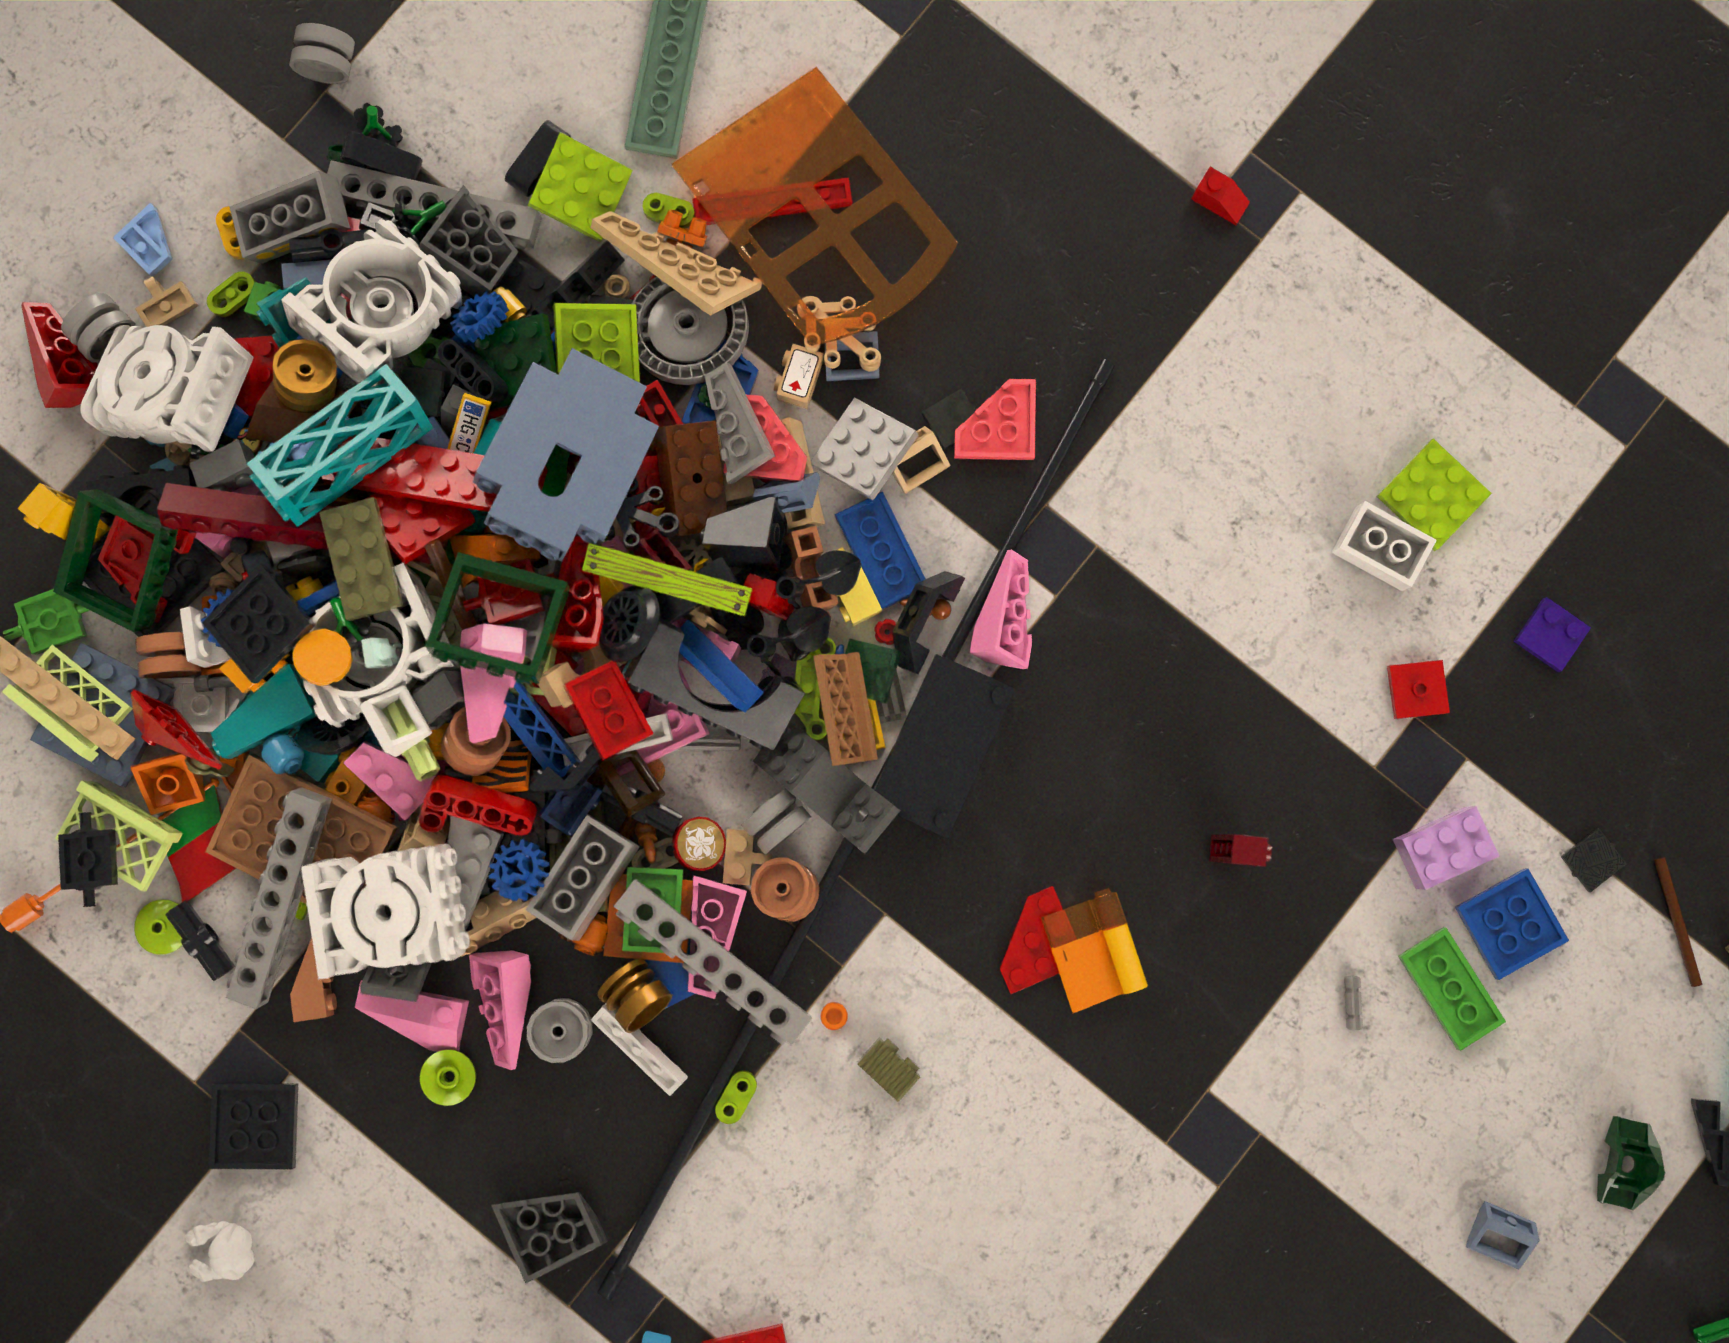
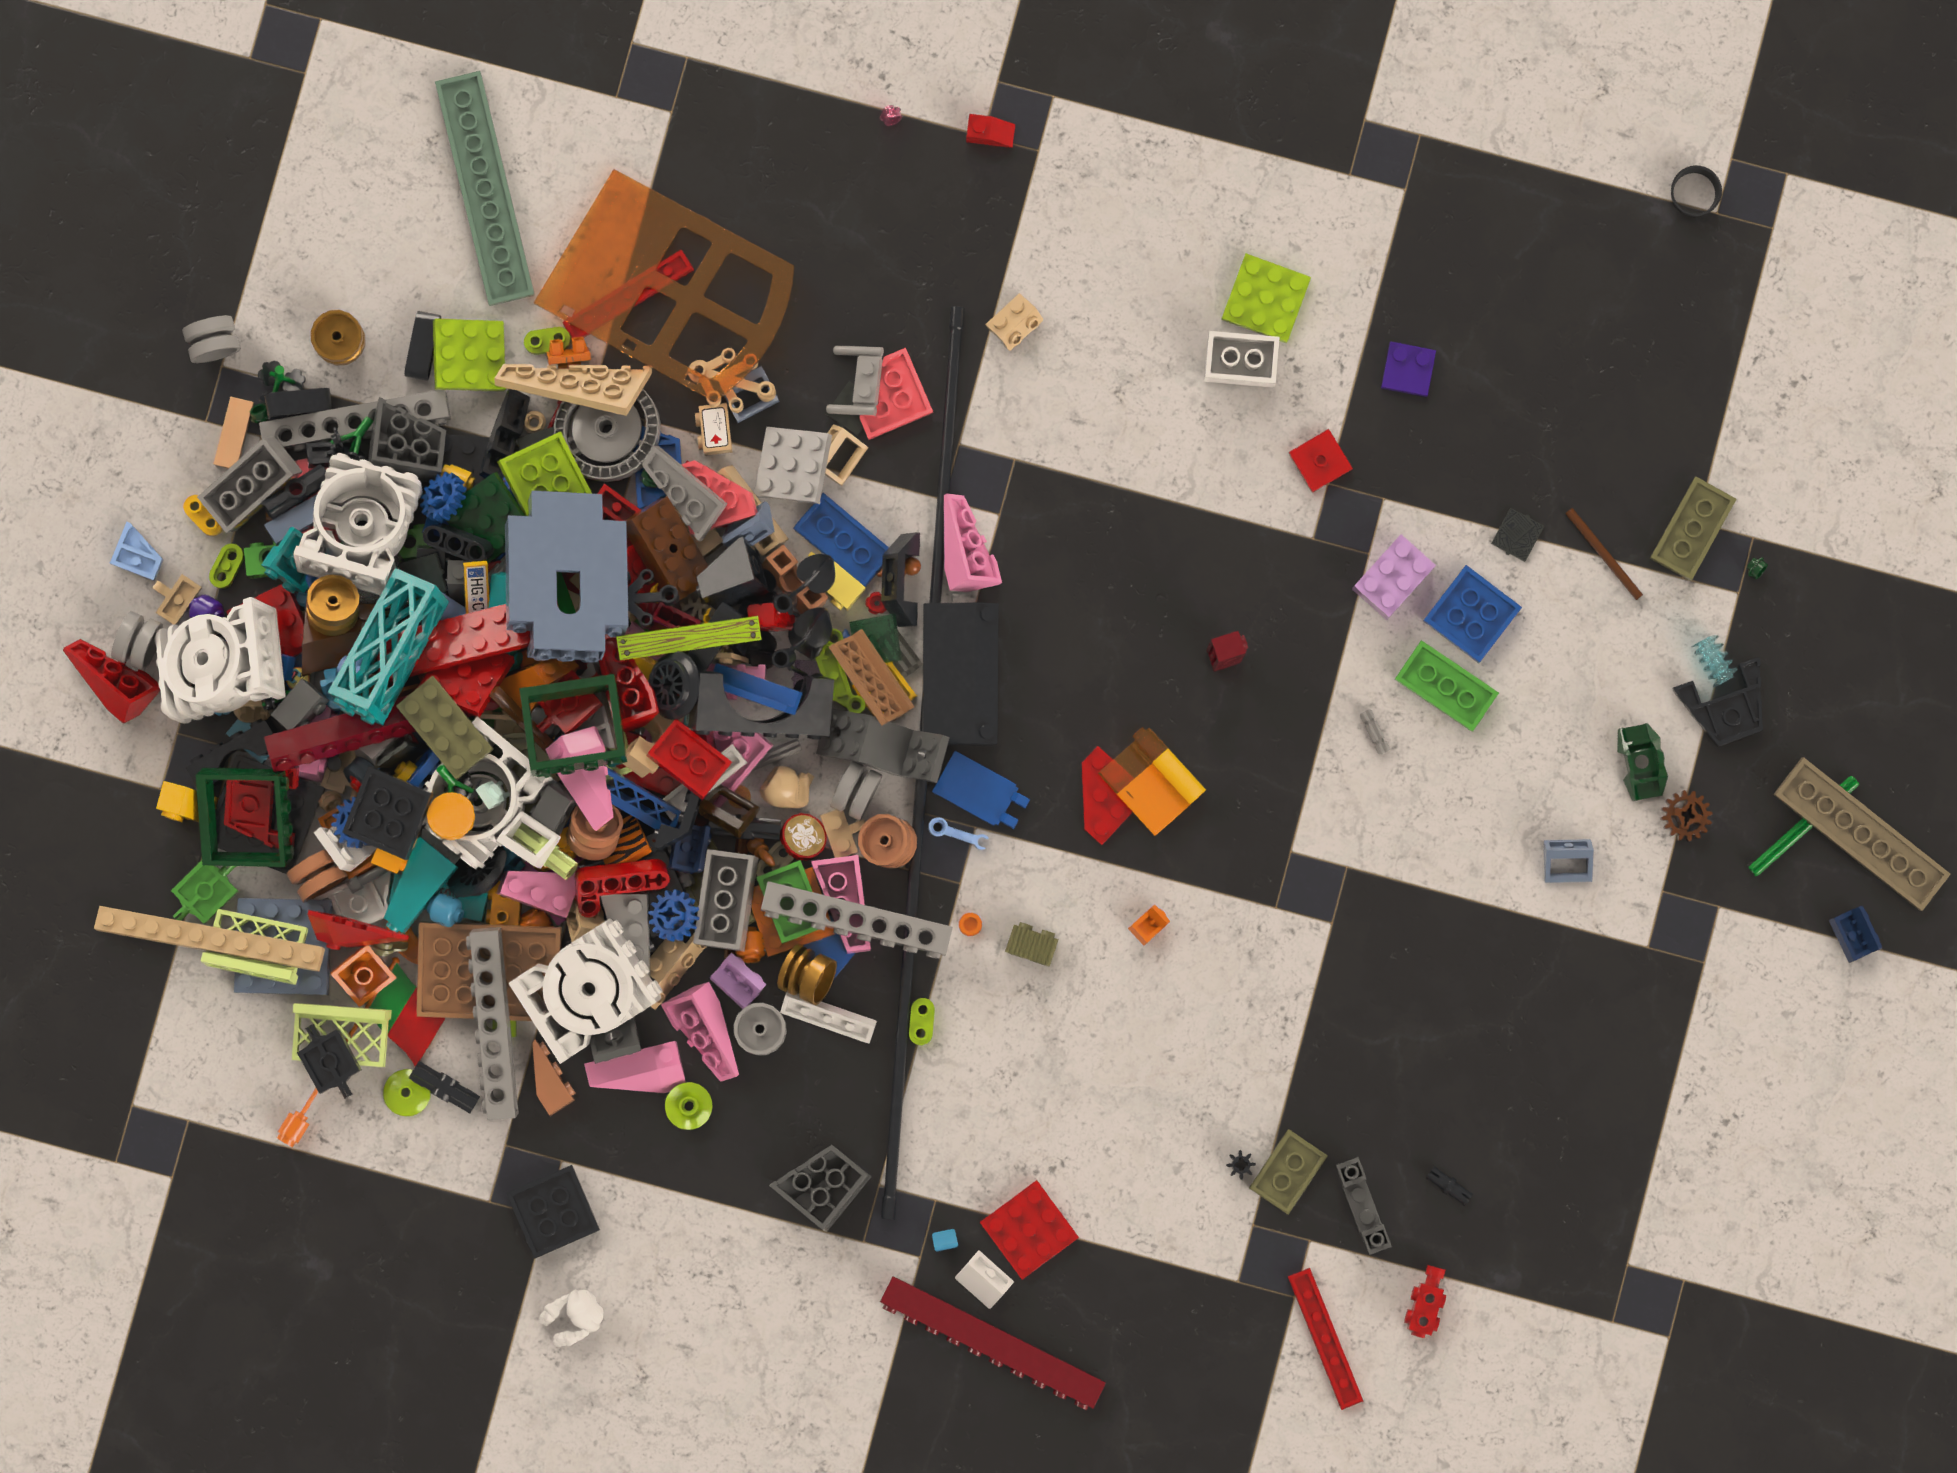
camera: 20 degrees left, 0 degrees up
none -> dark purple head [189,594,225,618]
none -> light nougat tile [213,397,254,469]
none -> pearl gold wheel [311,310,365,366]
none -> lavender bracket [710,953,766,1009]
none -> tan piece [759,766,814,809]
none -> light grey plate [826,346,884,416]
none -> clear pink plate [880,105,902,126]
none -> light blue brick [928,817,989,850]
none -> blue tile [932,751,1030,829]
none -> tan bracket [985,293,1043,351]
none -> orange bracket [1128,905,1170,946]
none -> reddish brown gear [1660,790,1713,842]

